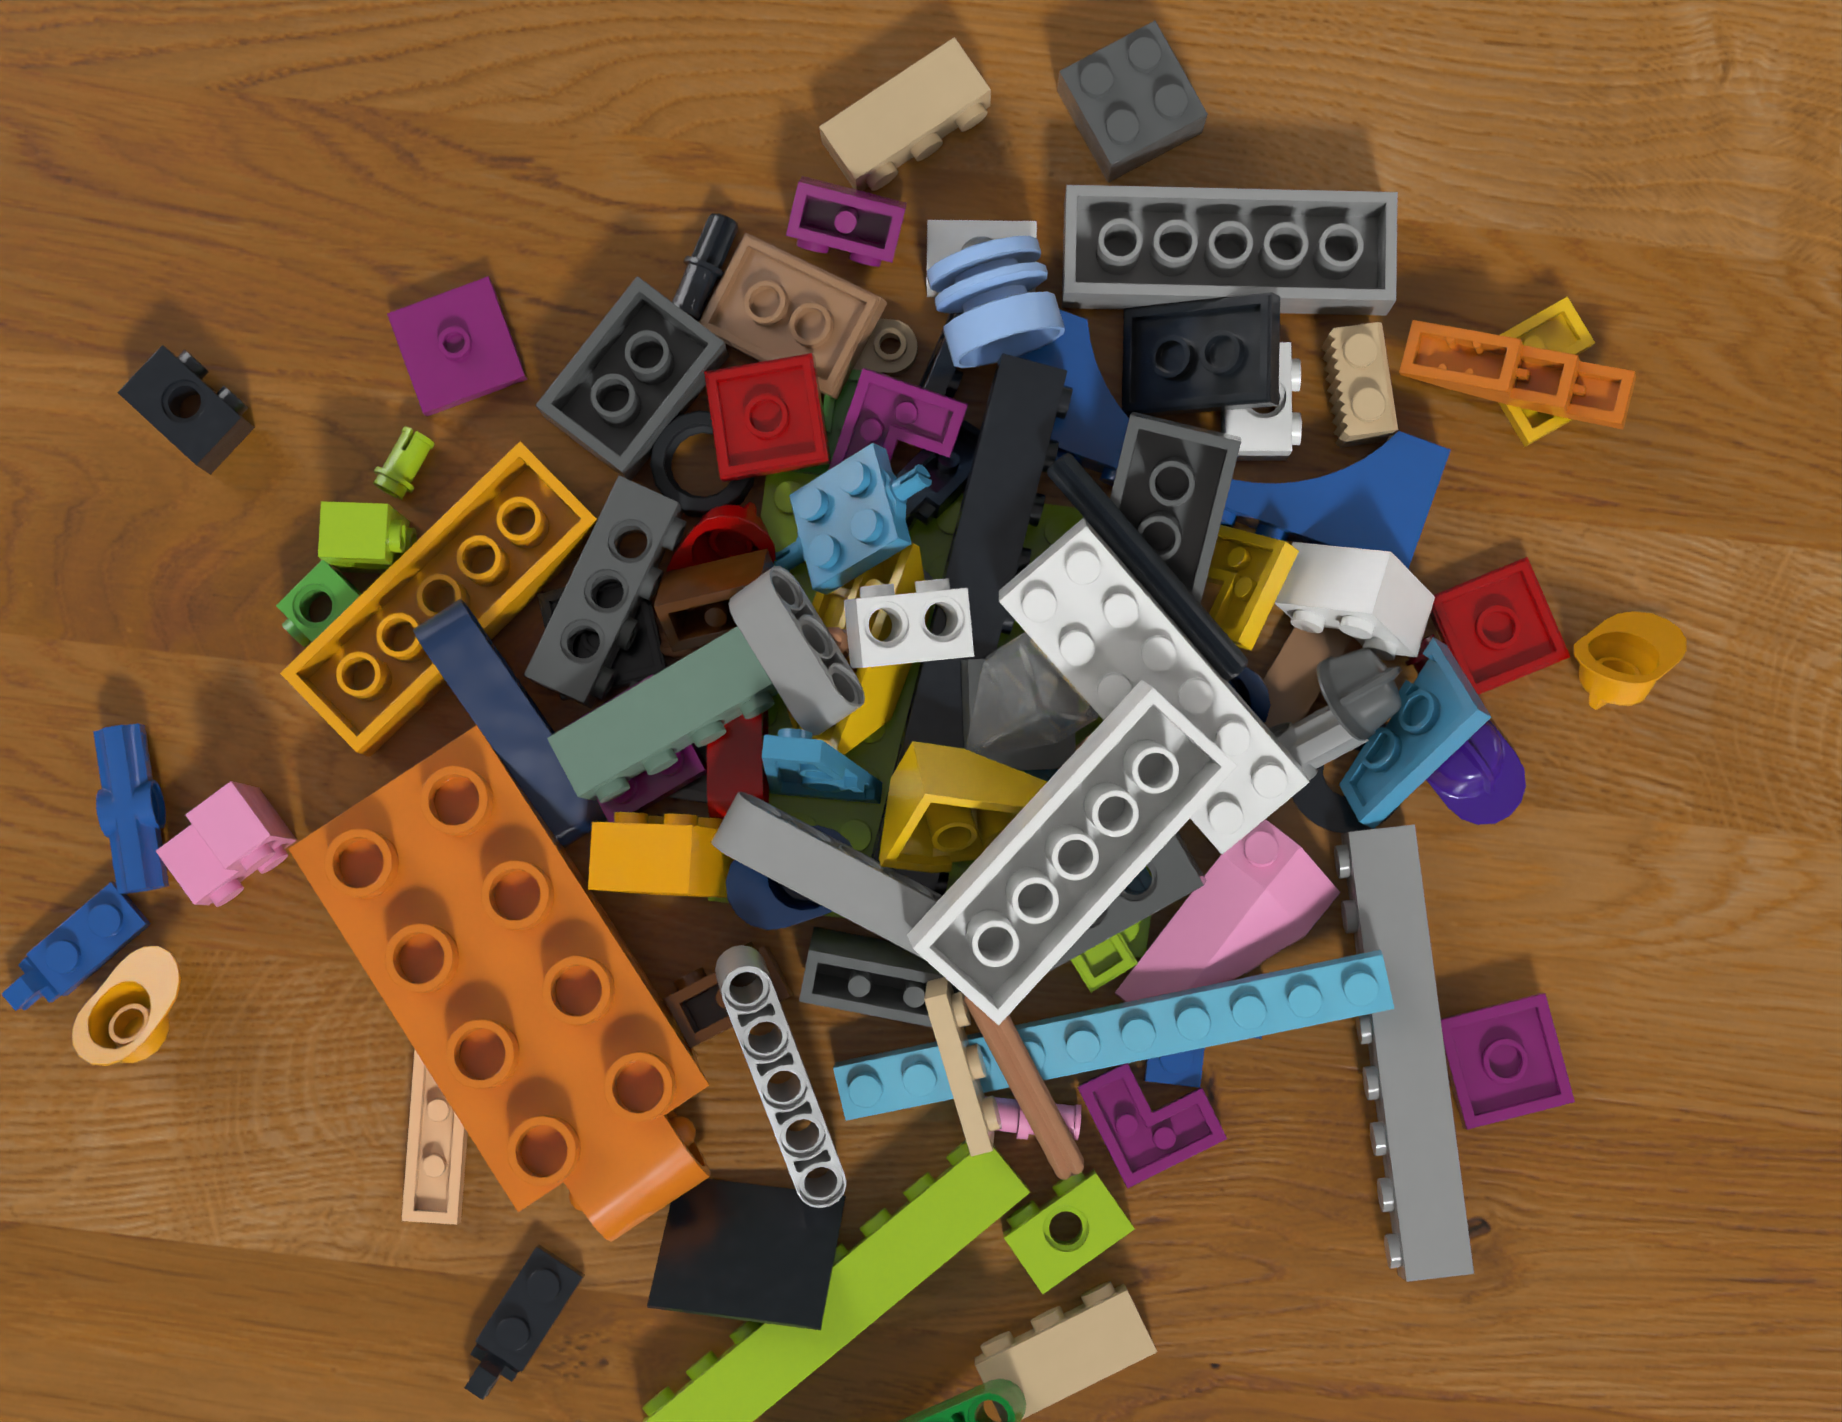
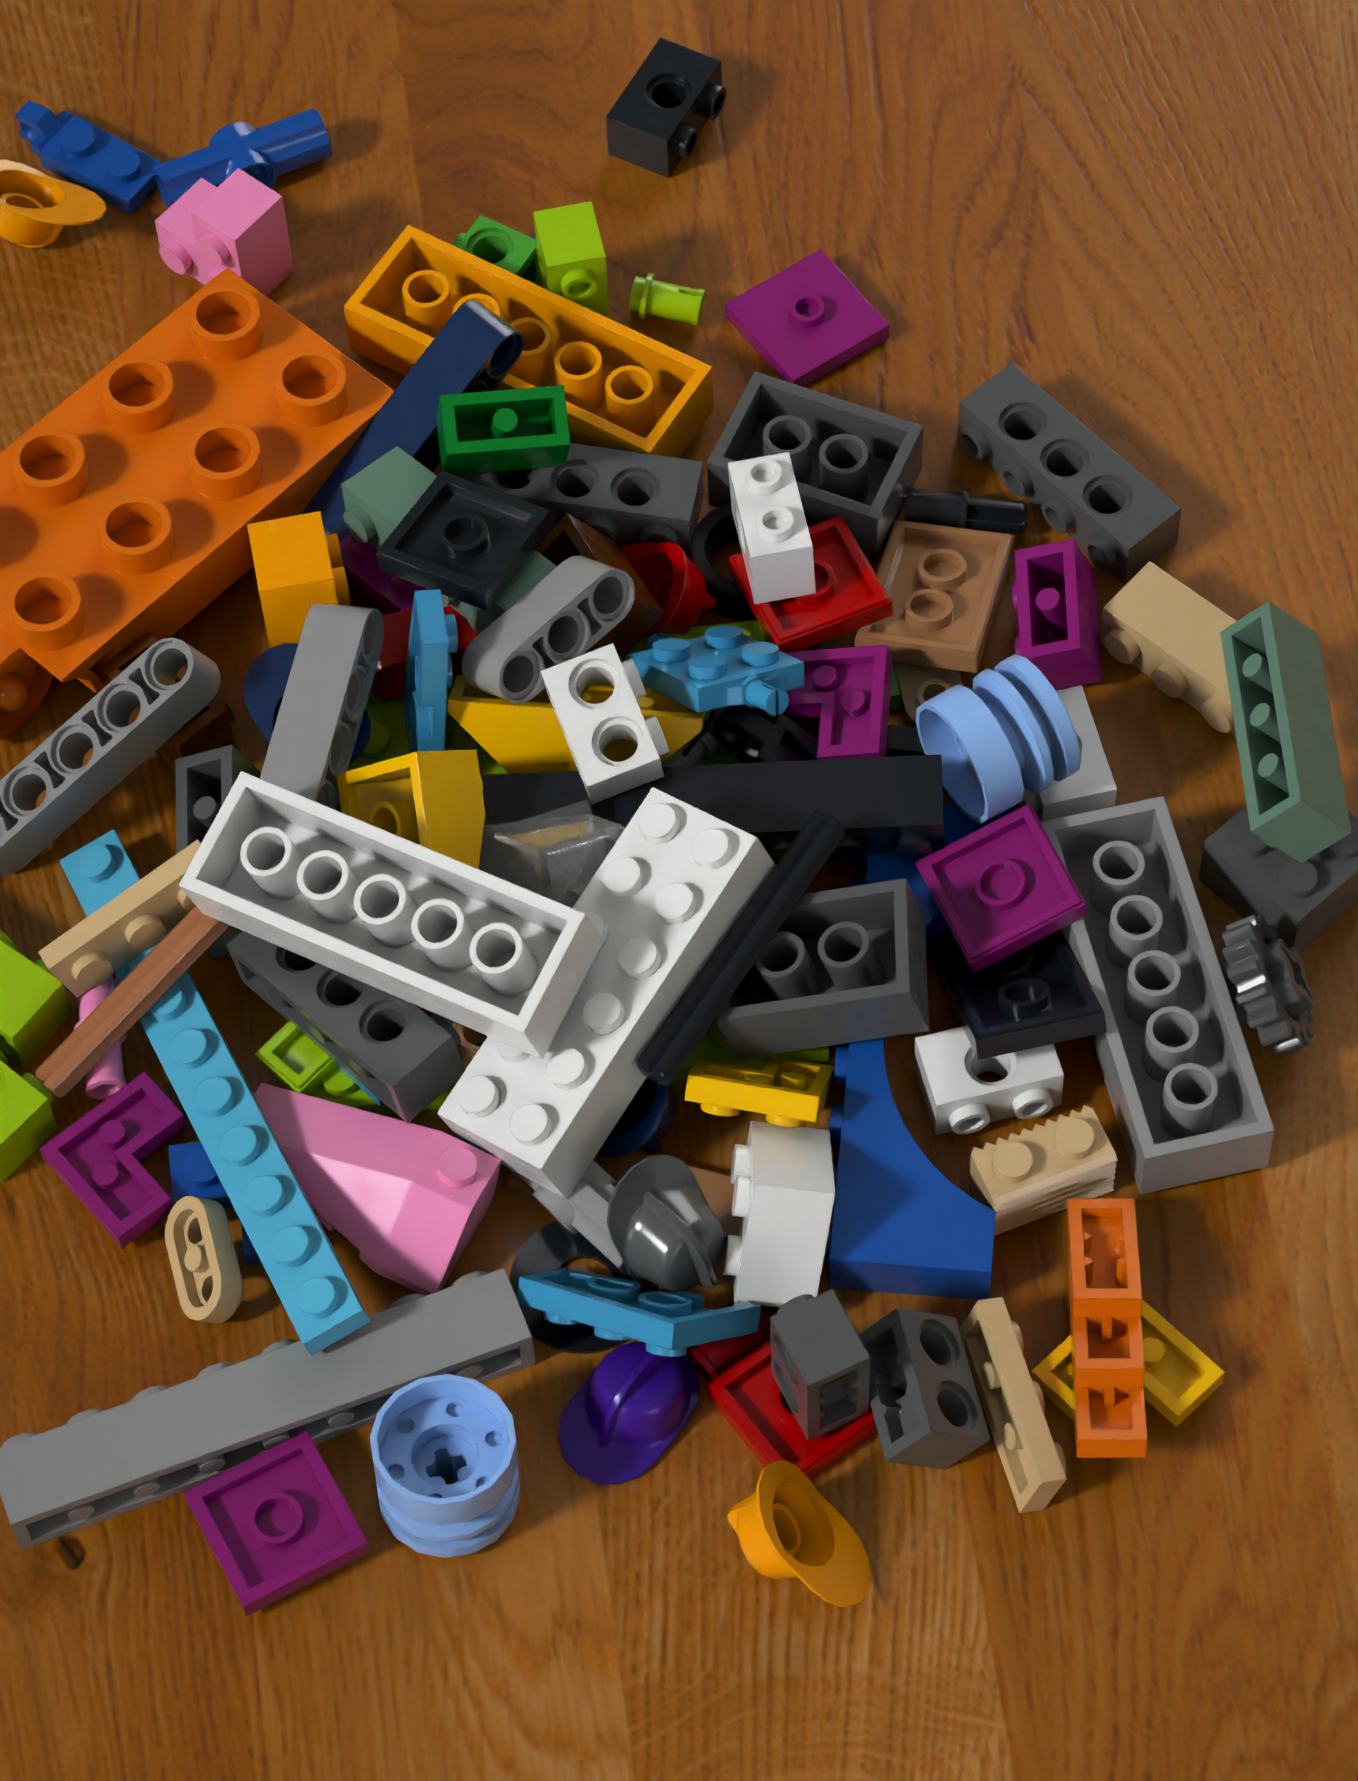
camera: 70 degrees right, 25 degrees down
none -> tan plate [165,1196,244,1324]
none -> light blue wheel [370,1374,521,1558]
none -> black plate [376,471,552,611]
none -> green brick [436,385,571,475]
none -> white brick [728,452,816,604]
none -> dark grey brick [770,1289,870,1441]
none -> dark grey brick [858,1308,990,1470]
none -> magenta plate [915,803,1090,974]
none -> dark grey brick [957,363,1181,584]
none -> tan plate [959,1297,1067,1513]
none -> sand green brick [1220,601,1352,863]
none -> dark grey gear [1221,914,1315,1056]

